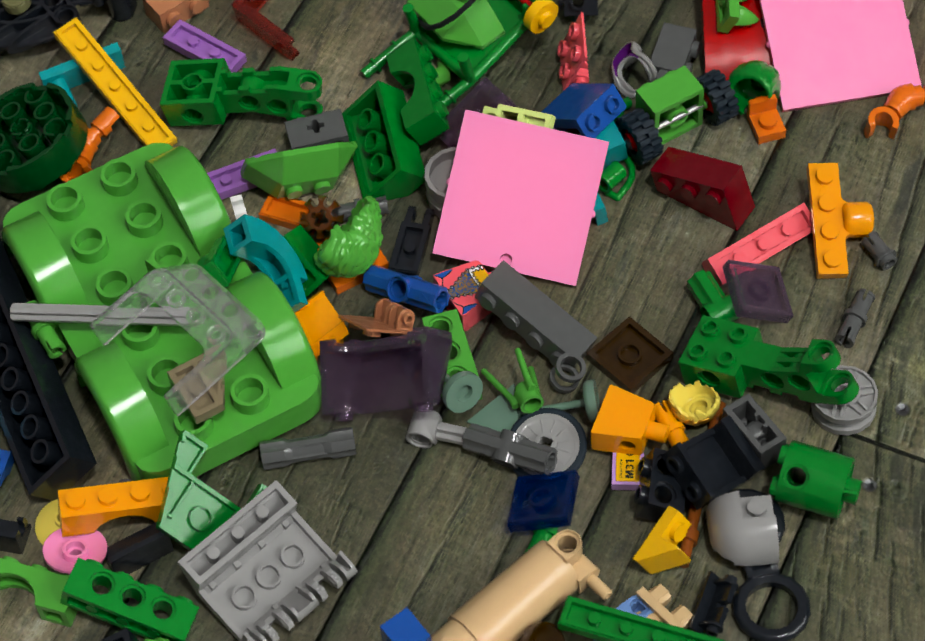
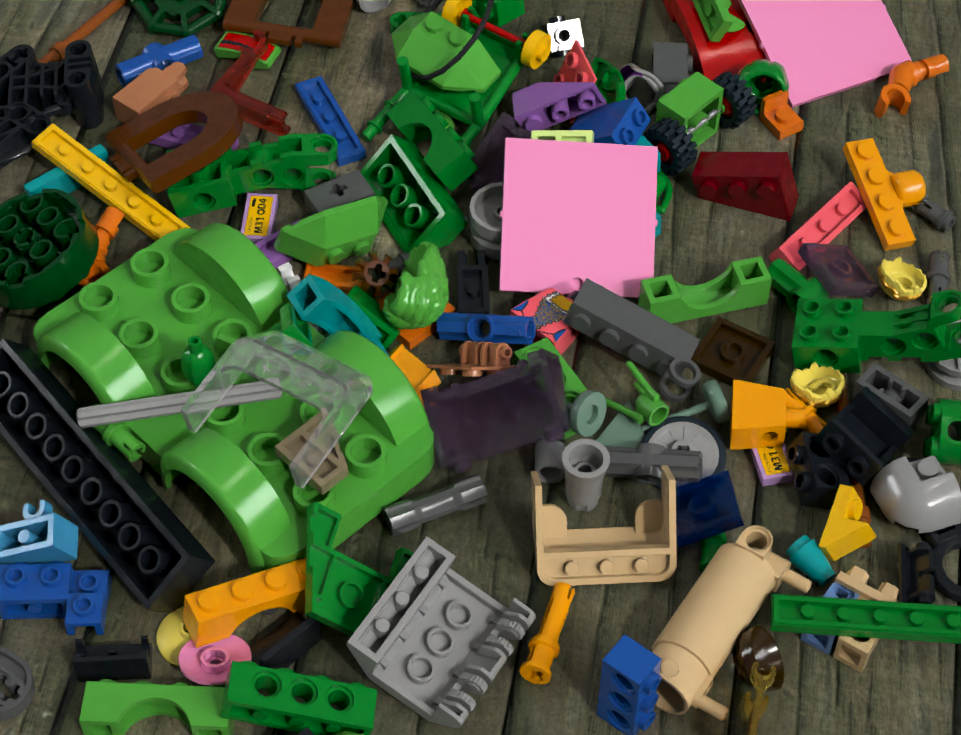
camera: 20 degrees left, 5 degrees down
none -> reddish brown piece [105,92,243,193]
none -> green plant [181,335,216,387]
none -> tile [241,193,278,244]
none -> blue tile [295,76,366,167]
none -> medium lavender slope [512,82,607,136]
none -> light orange pin [519,582,575,685]
none -> tan windscreen [531,465,677,586]
none -> light grey plant [562,439,610,512]
none -> green tile [591,57,626,105]
none -> bright green arch [638,256,772,324]
none -> teal cone [786,535,836,587]
none -> light yellow hair [878,256,927,302]

